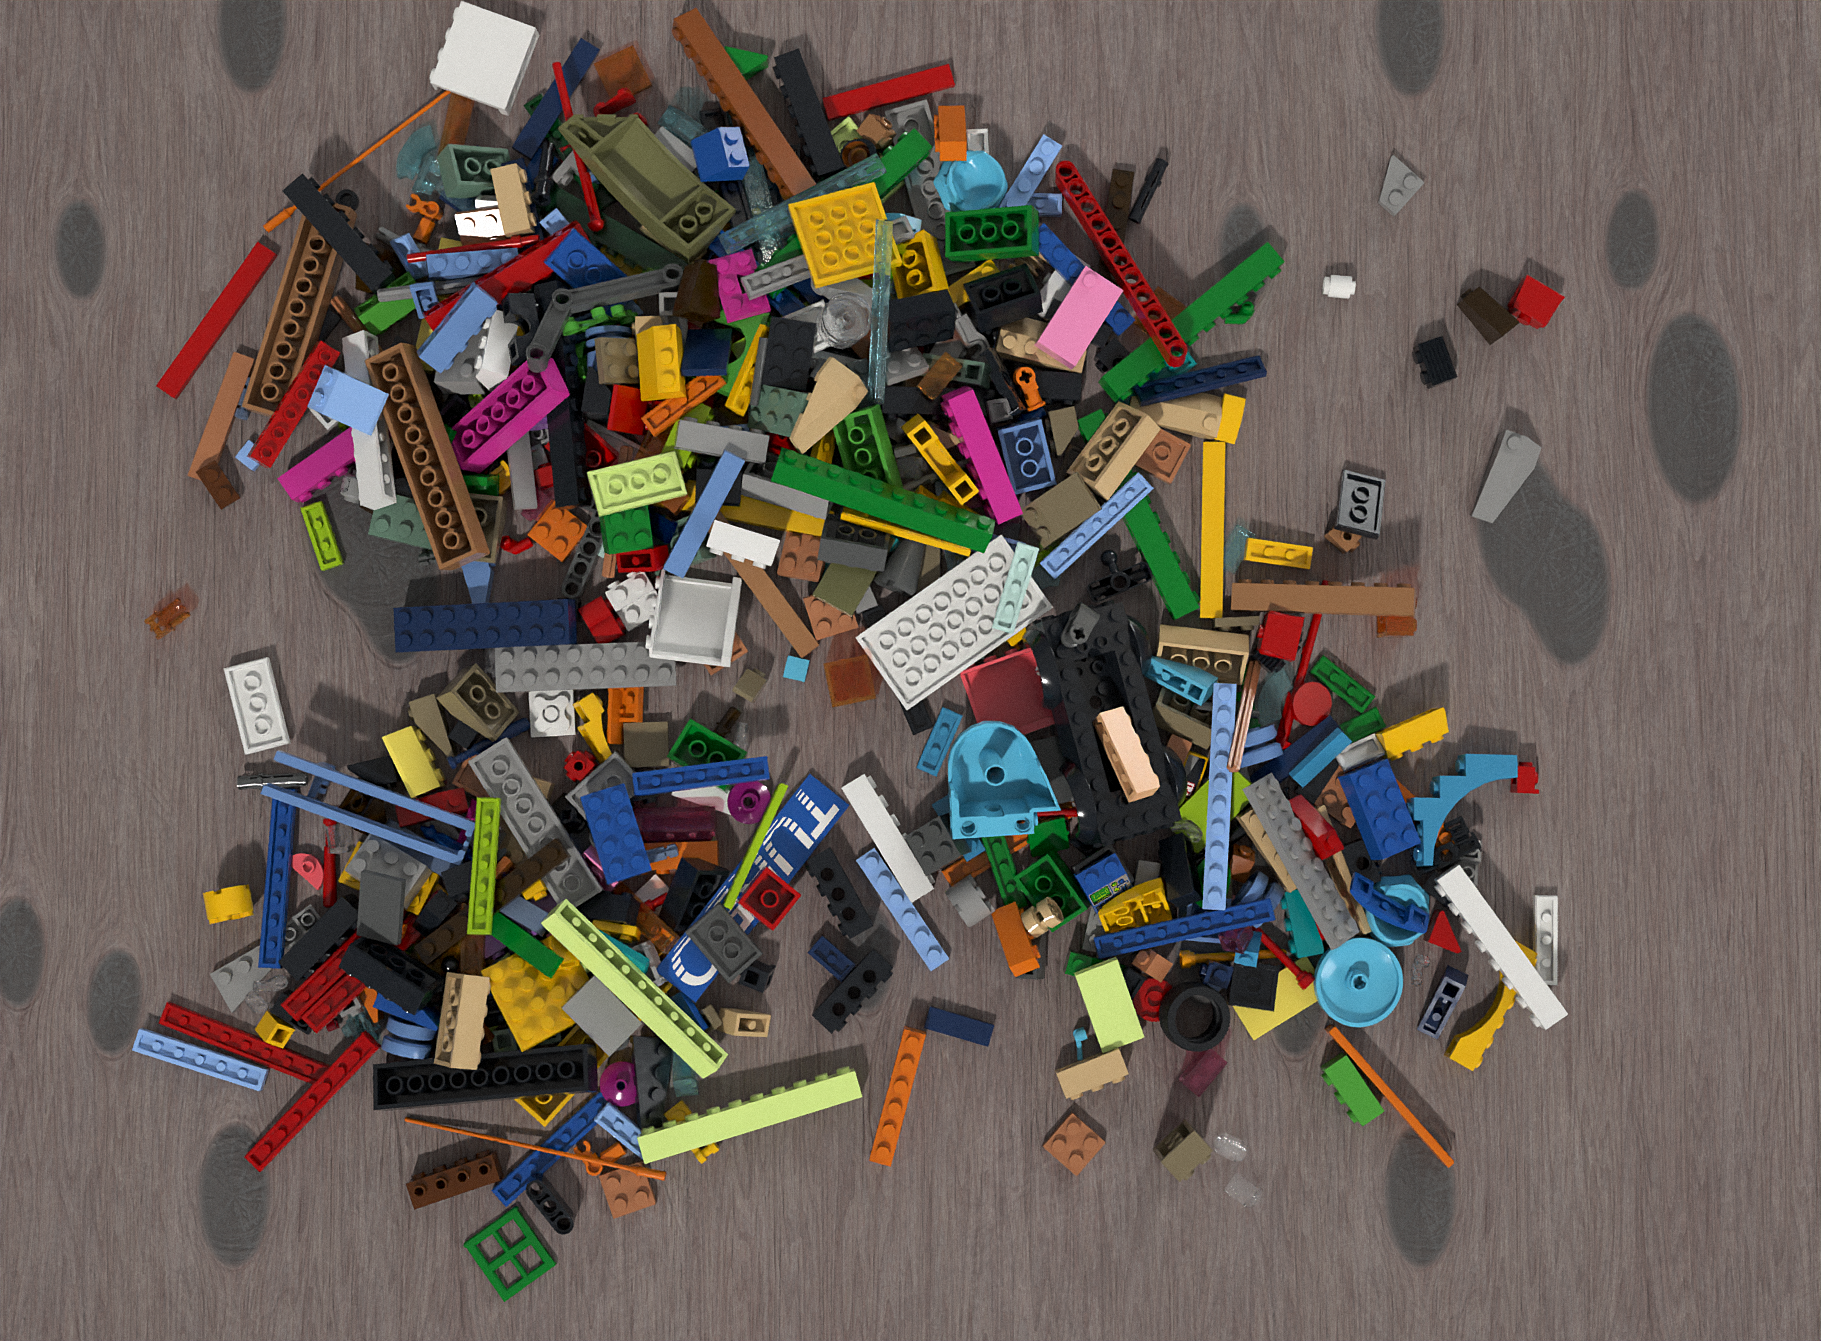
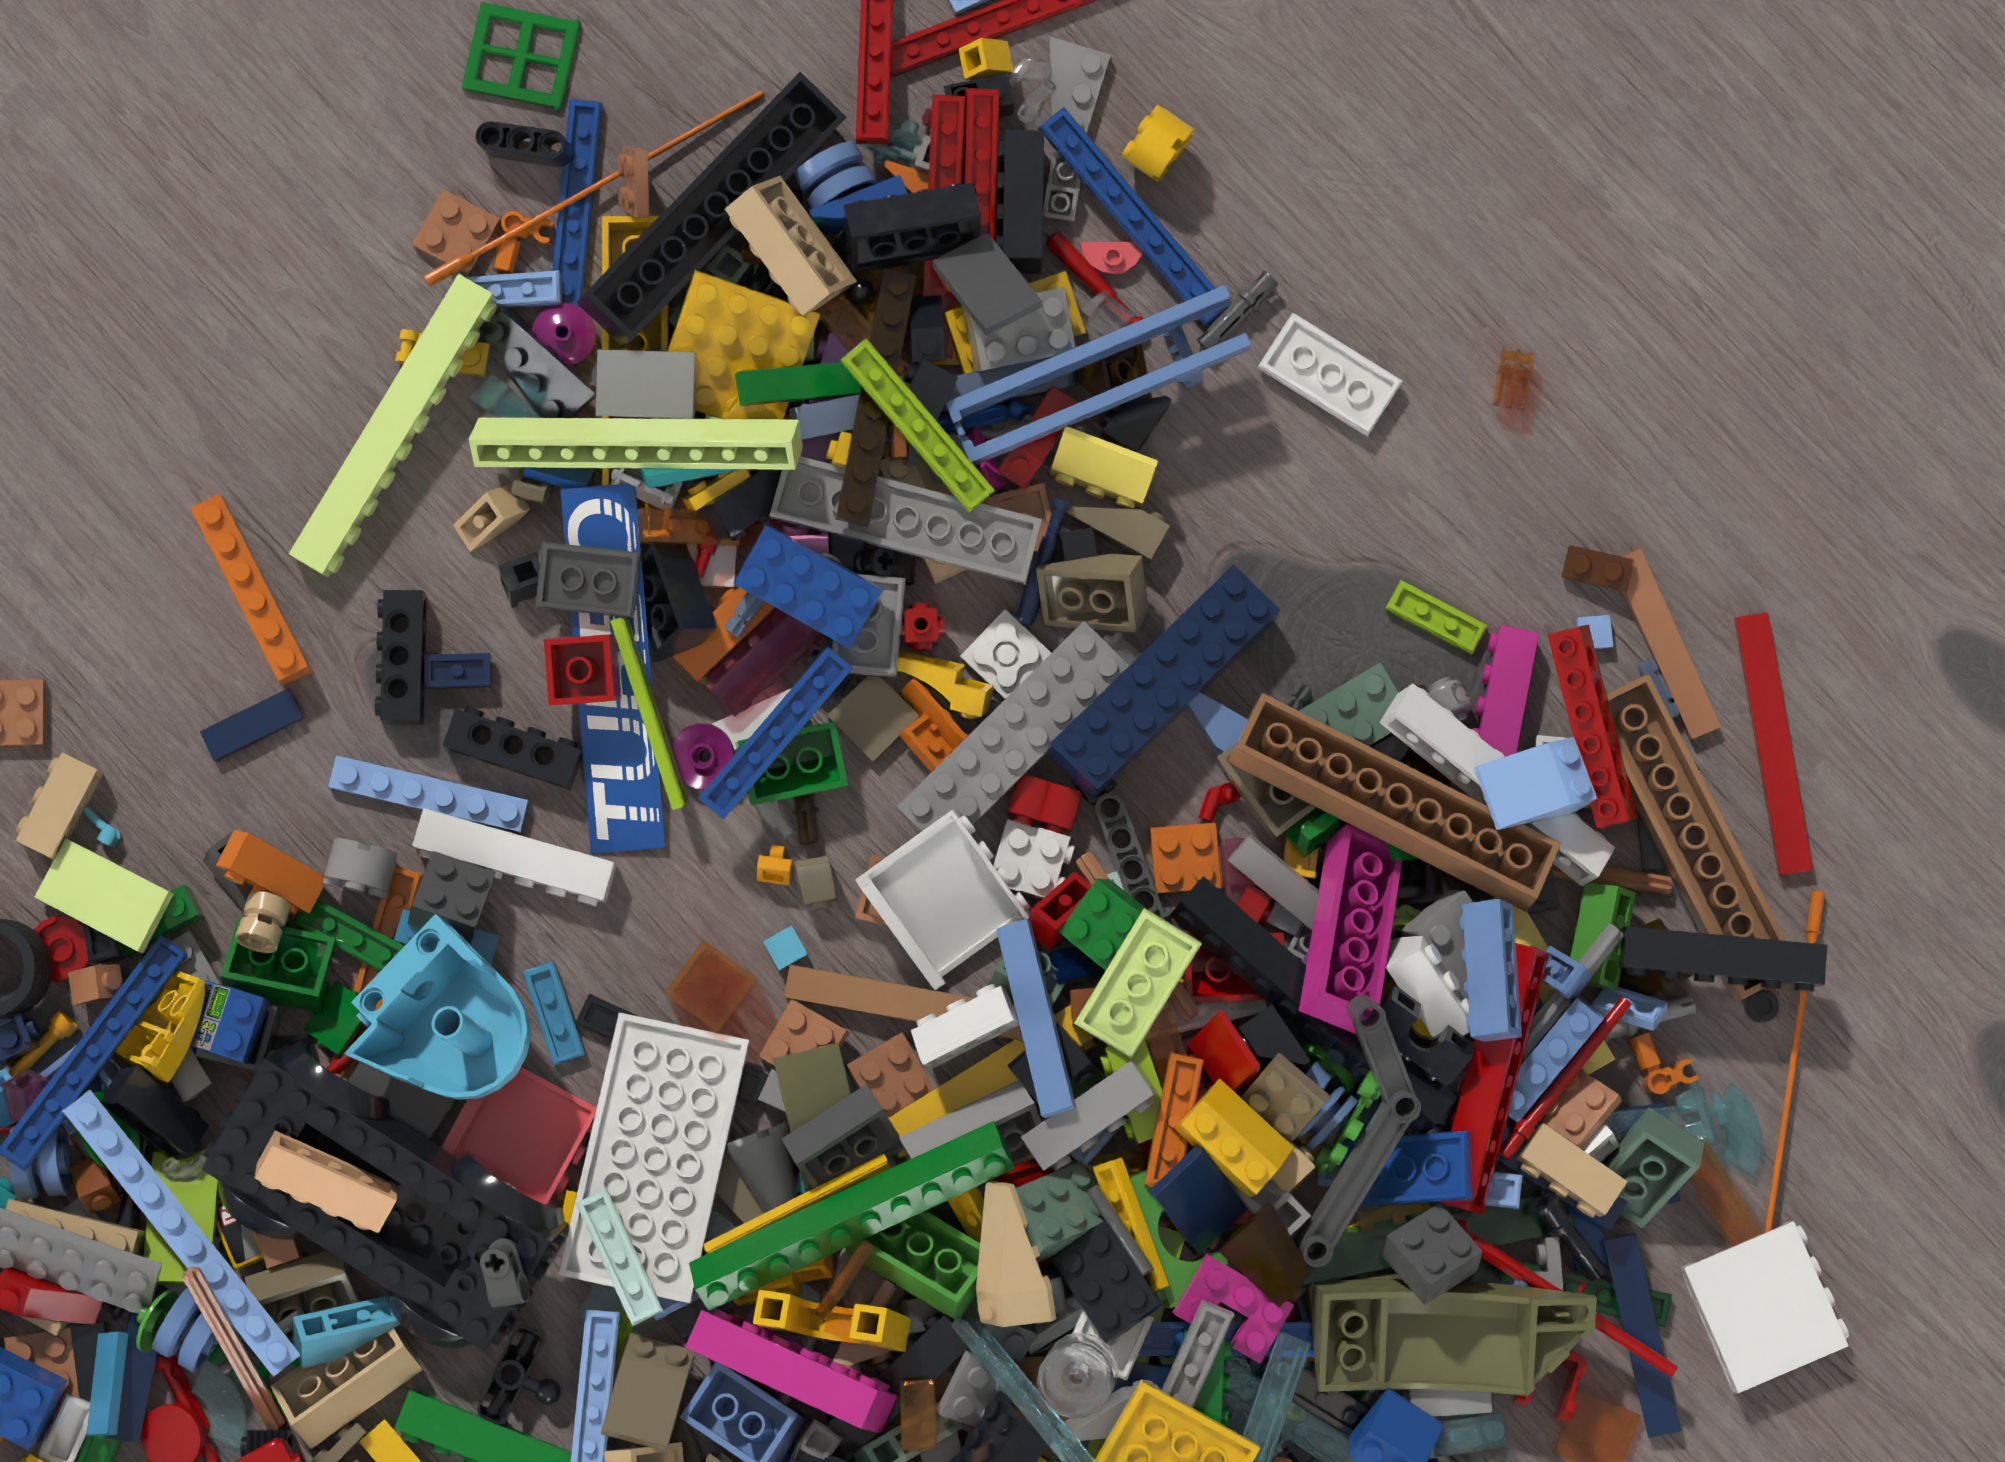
camera: 140 degrees right, 5 degrees down
reddish brown brick [406,1150,504,1210] -> none
none -> bright green dish [136,1290,179,1353]
none -> nougat plate [617,146,649,217]
none -> light orange tile [757,844,792,886]
none -> clear orange tile [815,1241,875,1320]
none -> dark grey brick [1382,1203,1483,1305]

